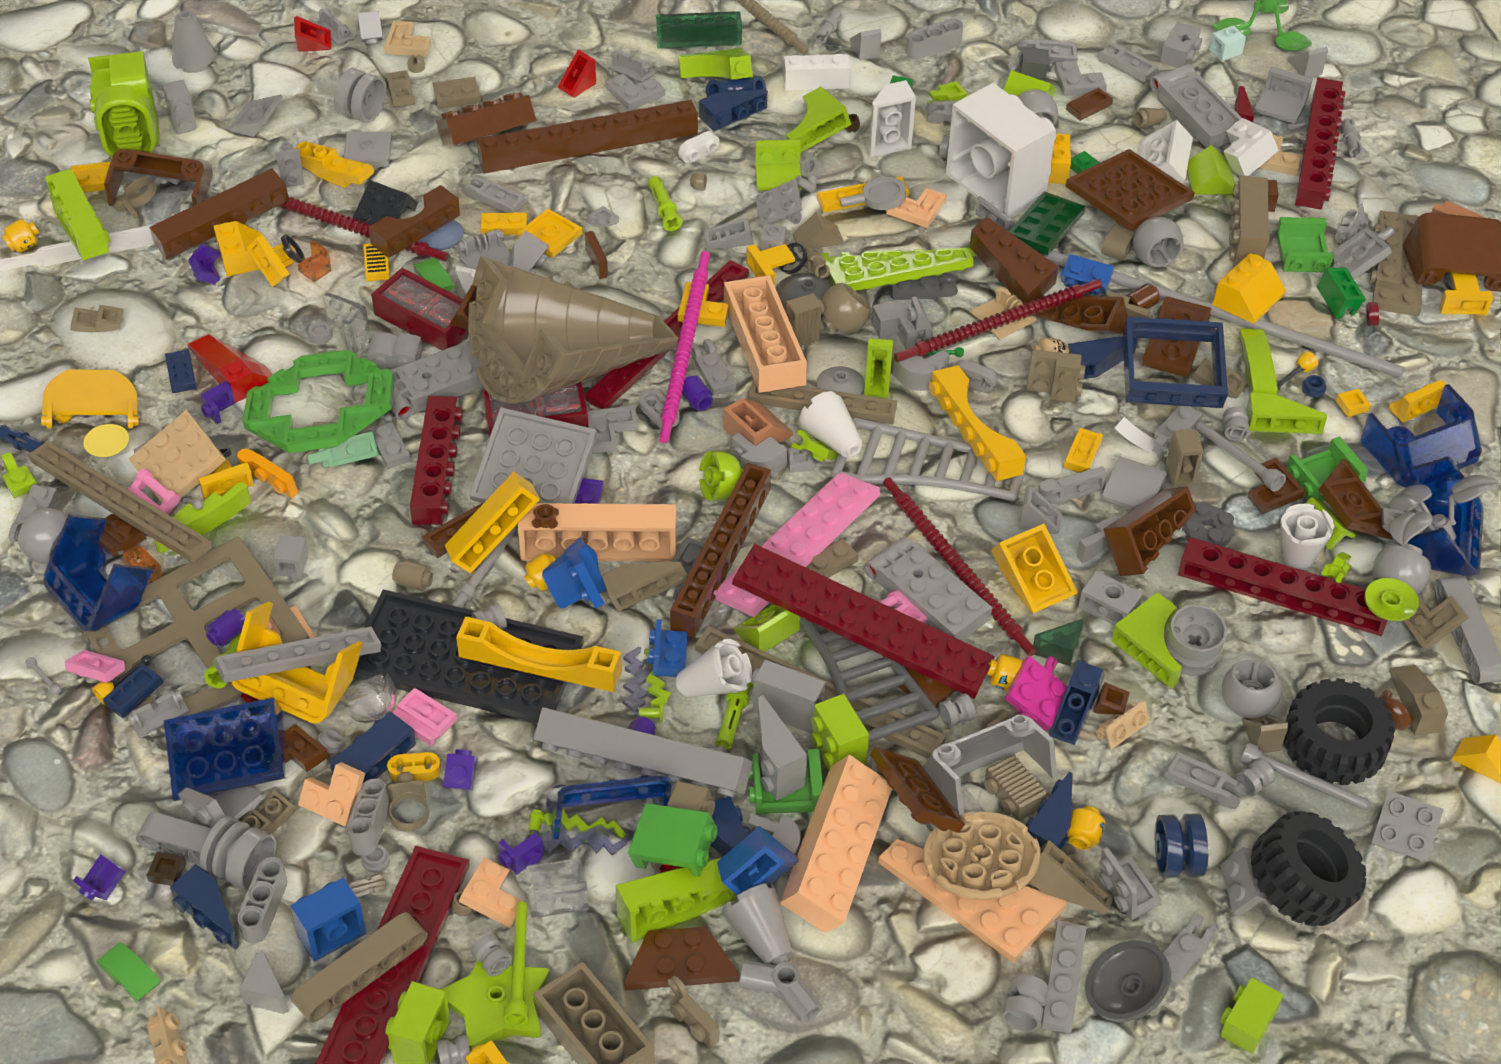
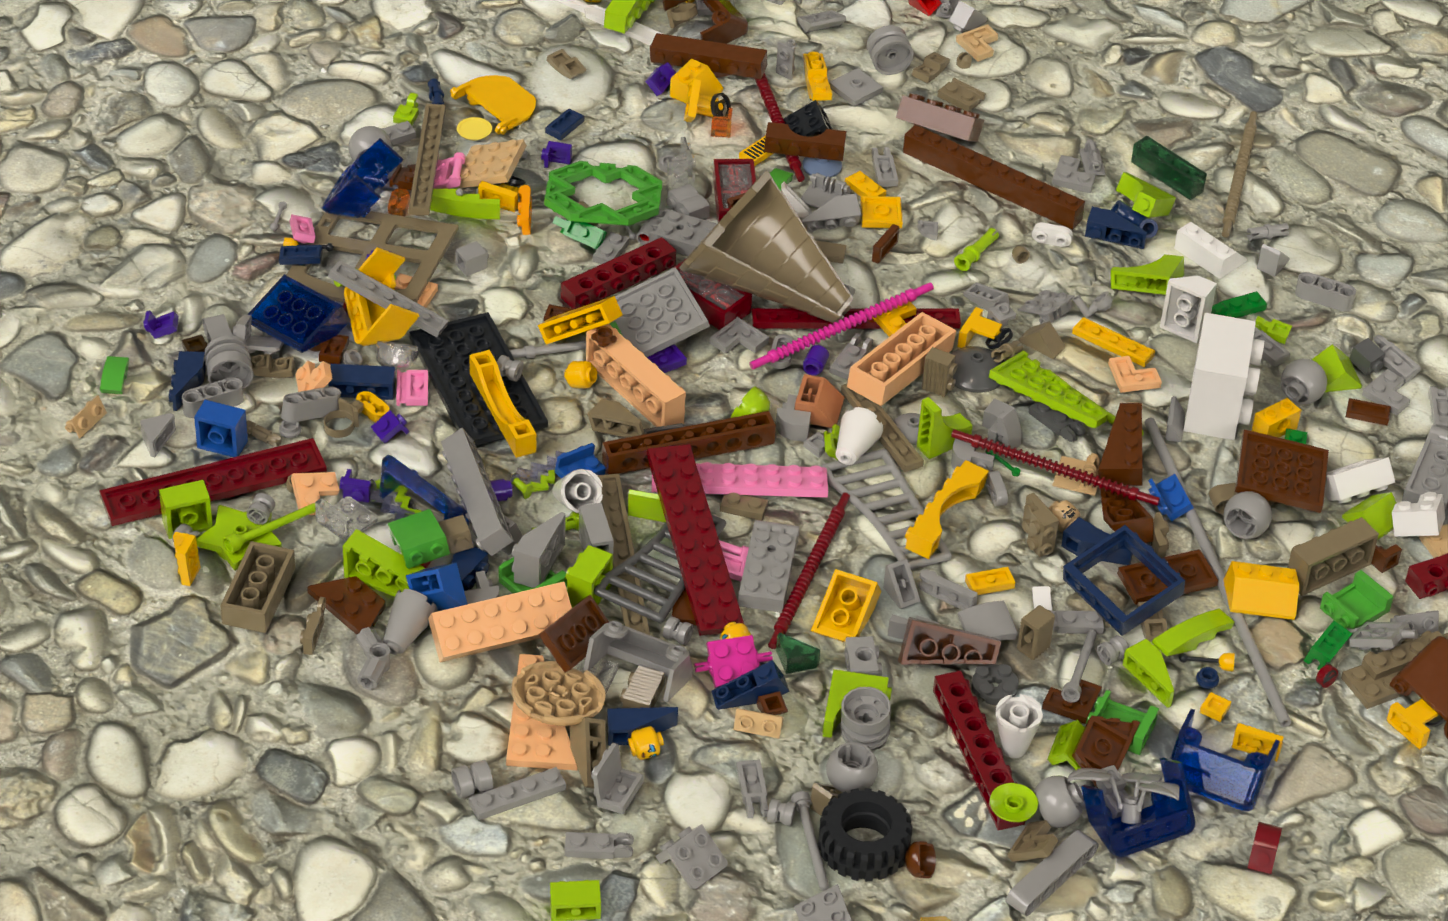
camera: 50 degrees right, 5 degrees down
light grey hinge [128,690,189,738] -> none
red wedge [187,334,273,403] -> none
dark tan beam [291,912,428,1023] -> none
dark tan brick [392,560,433,591] -> none
blue piece [542,537,607,609] -> none
red slope [558,49,596,98] -> none
lime bracket [755,140,802,191] -> none
dark tan wheel [821,283,871,334] -> none
light grey piece [840,176,906,210] -> none
dark green plate [1008,191,1086,255] -> none
dark grey dish [1085,940,1171,1022] -> none
reddish brown brick [1126,283,1160,309] -> none
dark tan cone [1133,107,1167,129] -> none
dark blue wheel [1154,813,1208,878] -> none
black tyre [1251,811,1367,926] -> none
lime plate [1321,552,1352,583] -> none
dark tan slope [1389,665,1448,735] -> none

